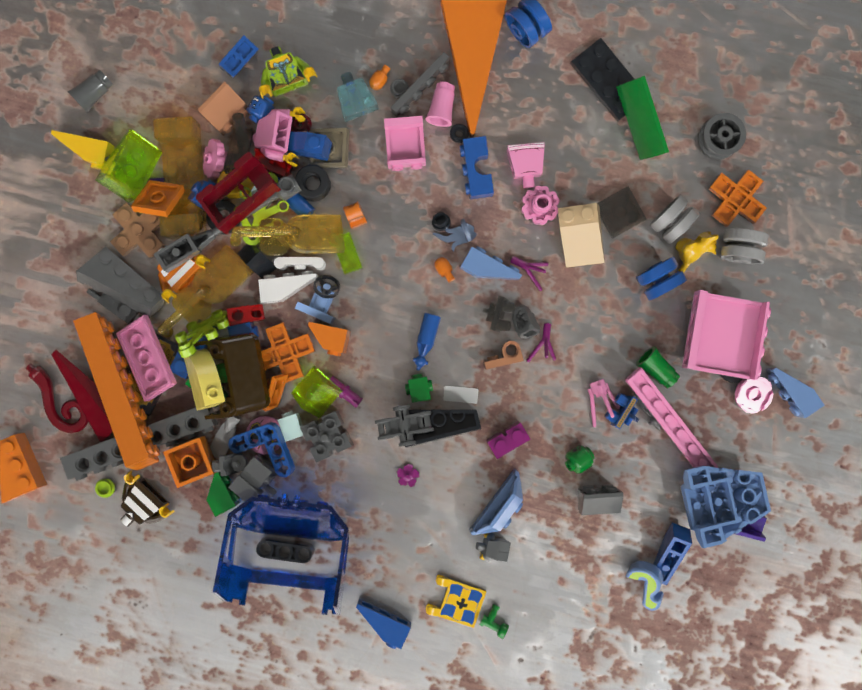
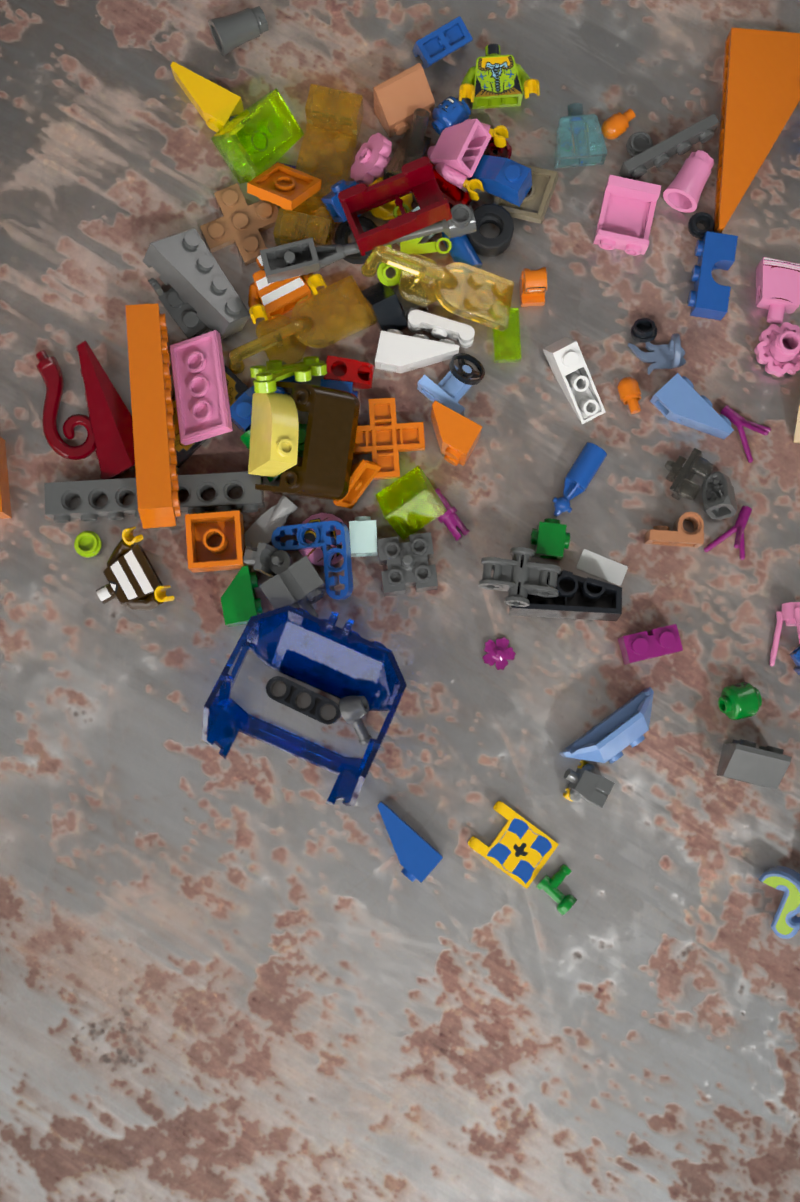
camera: 20 degrees right, 5 degrees down
none -> dark grey bar [339,696,373,745]
none -> white slope [543,337,605,424]

